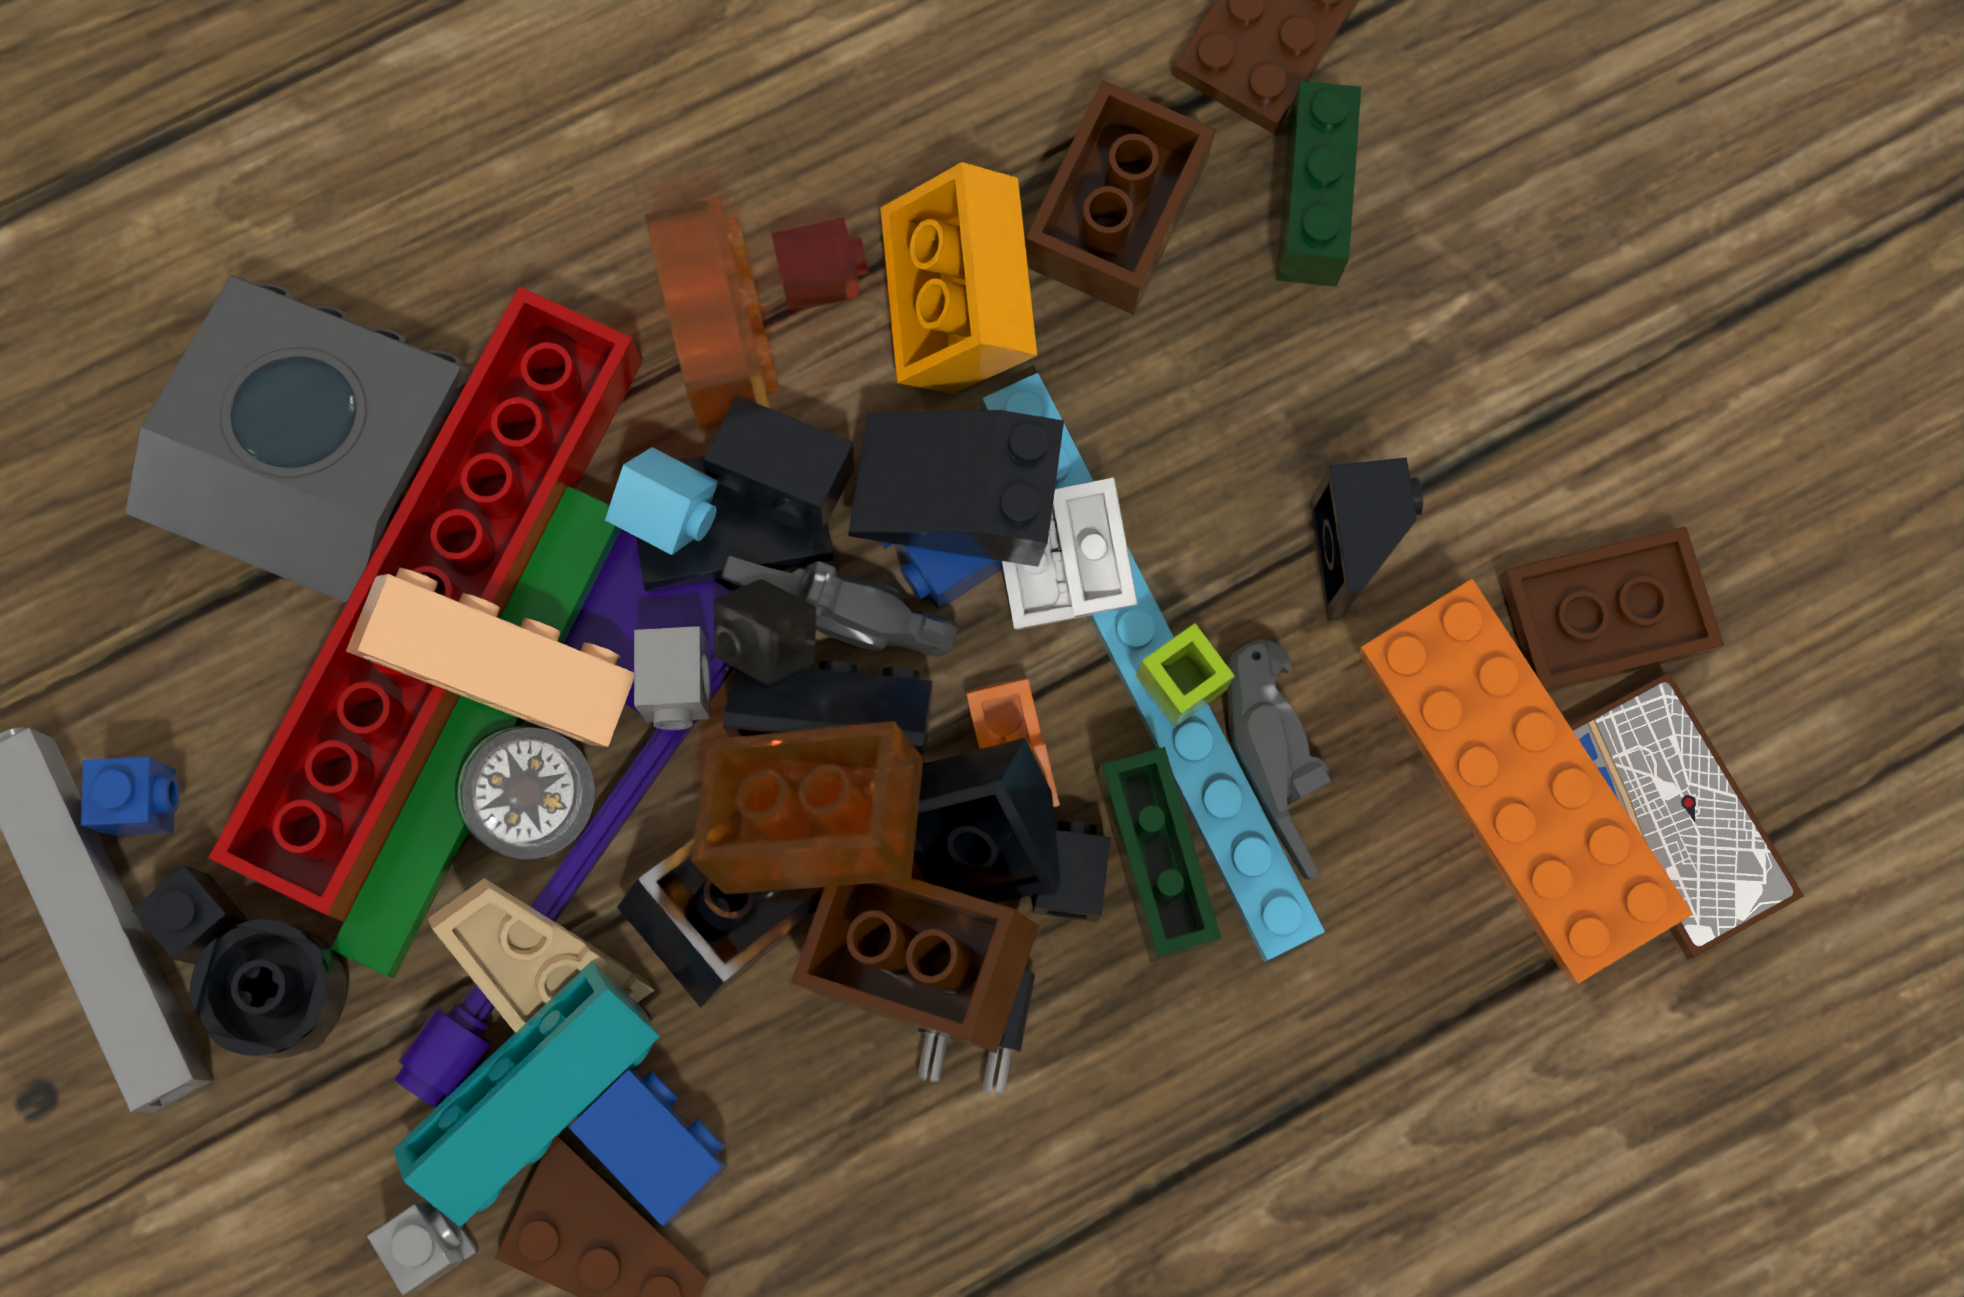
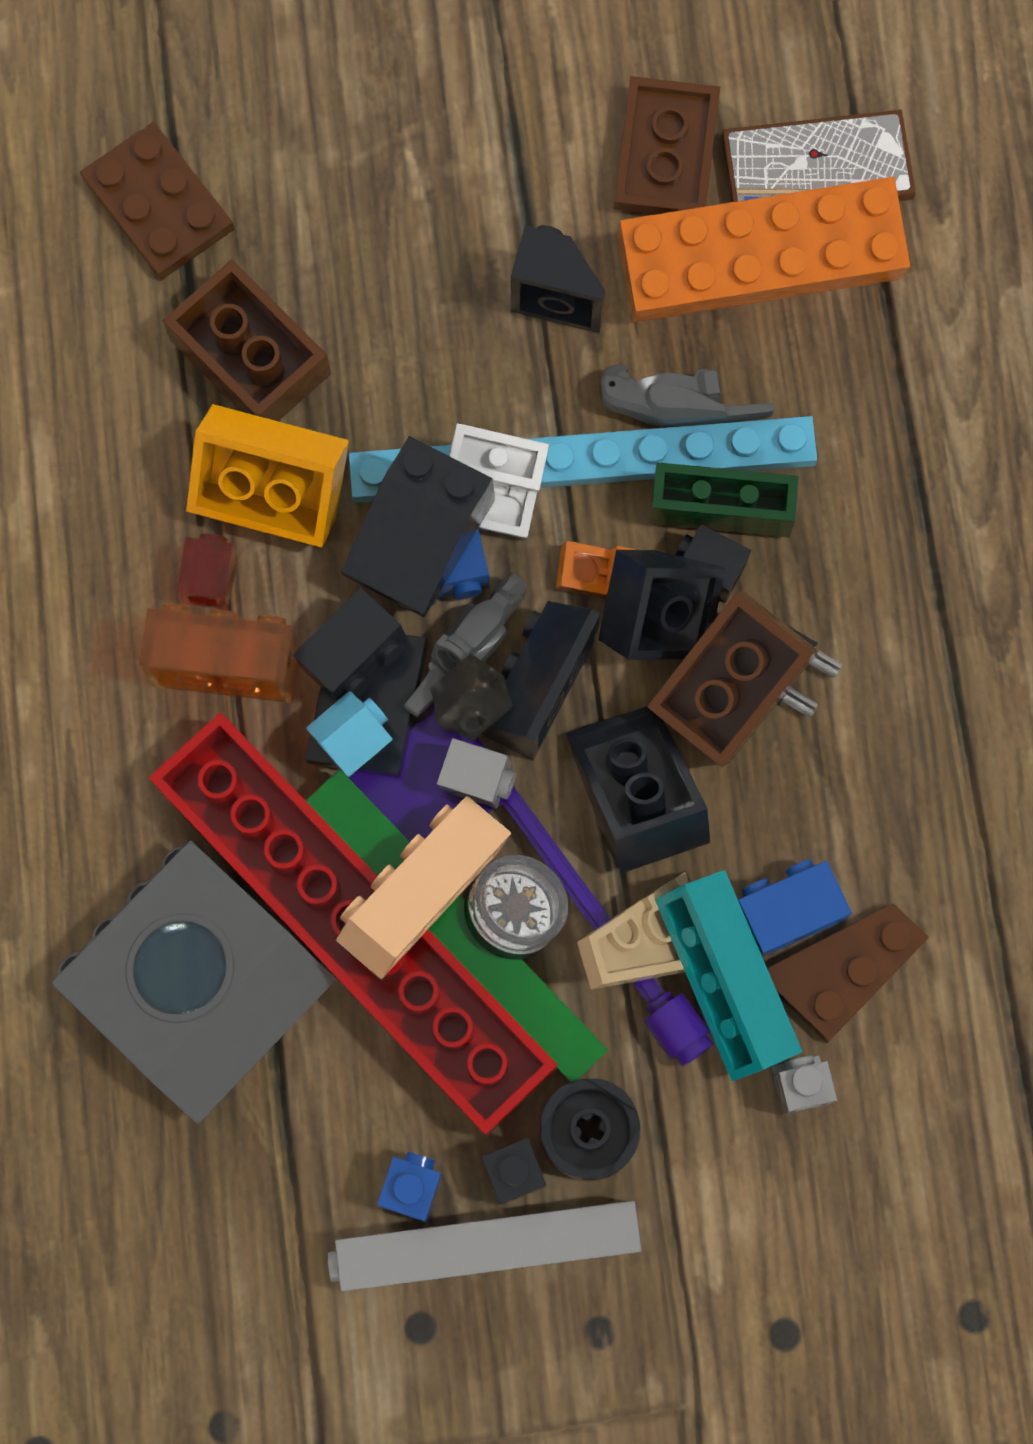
camera: 65 degrees left, 0 degrees up
clear orange brick [691,721,923,894] -> none
lime brick [1135,623,1235,728] -> none
dark green brick [1276,80,1361,287] -> none

